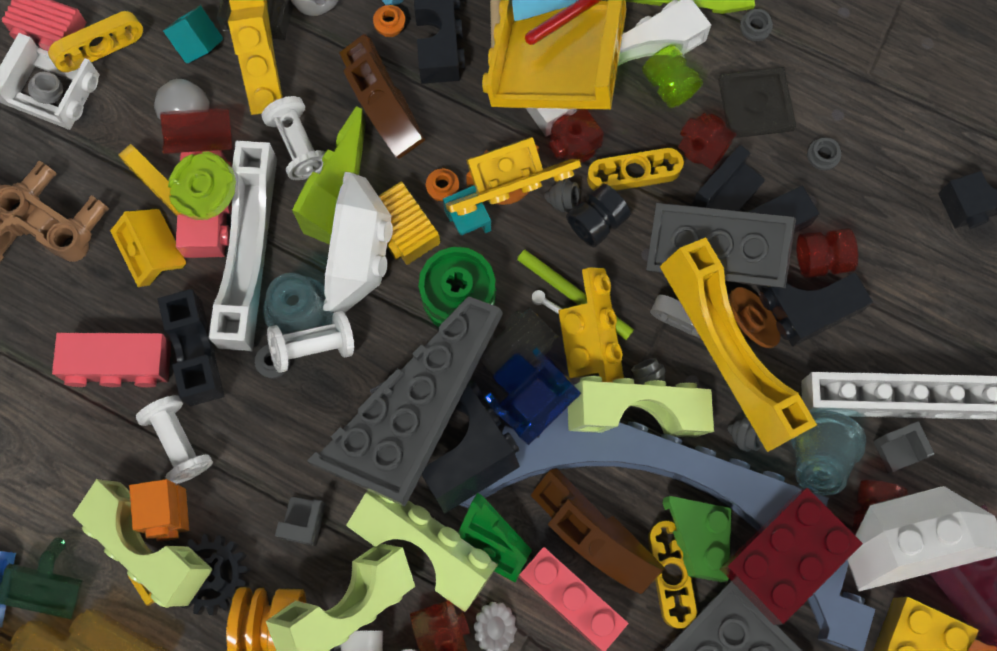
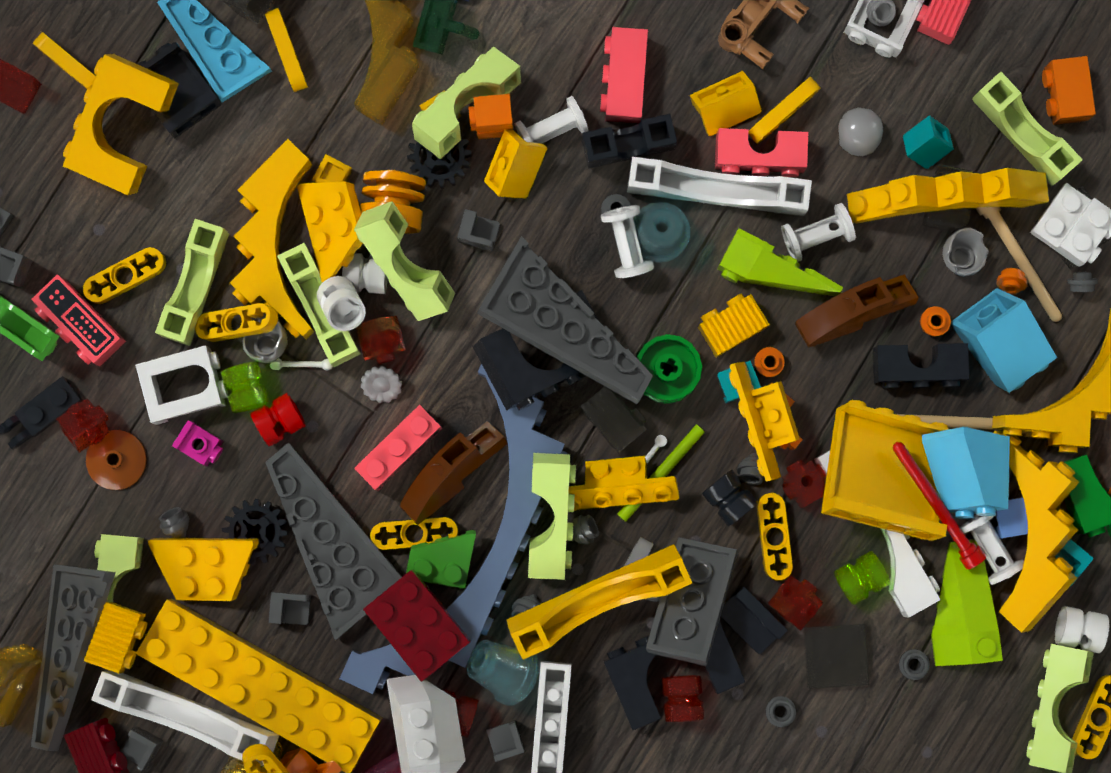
camera: 90 degrees right, 10 degrees up
yellow beam [48,11,143,72] -> none
clear red panel [160,108,233,154] -> none
lime tile [168,151,236,220] -> none
white wedge [323,172,393,313] -> none
yellowish green arch [346,491,498,612] -> none
green wing [458,493,532,583] -> none
clear blue panel [485,347,582,445] -> none
dark orange dish [729,287,781,348] -> none
none -> yellow panel [484,129,547,199]

